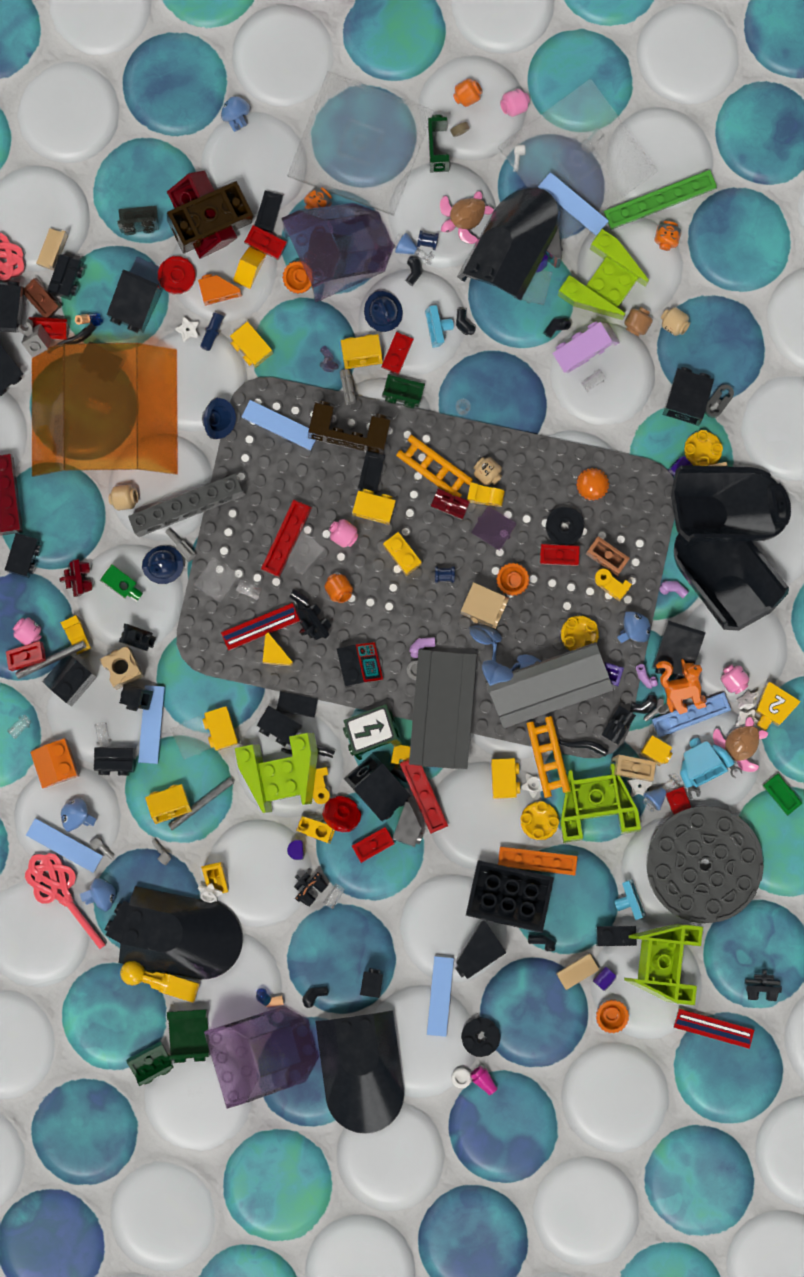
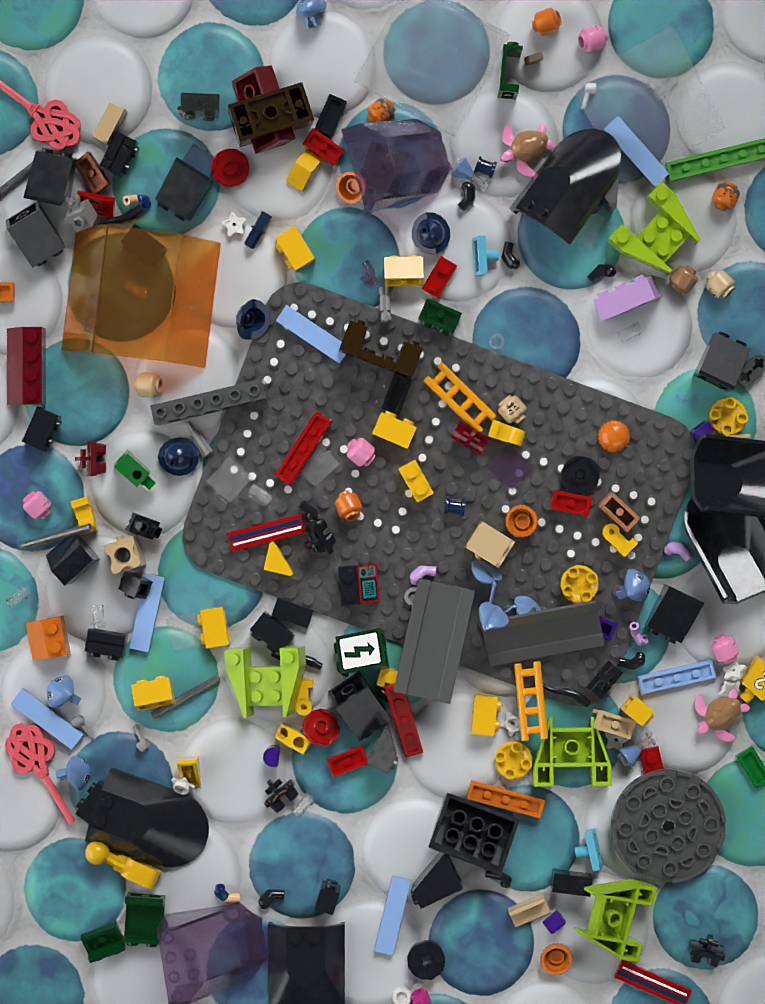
camera: 10 degrees right, 5 degrees up
red plate [6,641,46,671] -> none
orange slope [198,274,242,306] -> none
light grey hand [643,699,668,722] -> none
orange animal [656,659,707,714] -> none
medium azure torso [680,738,742,800] -> none

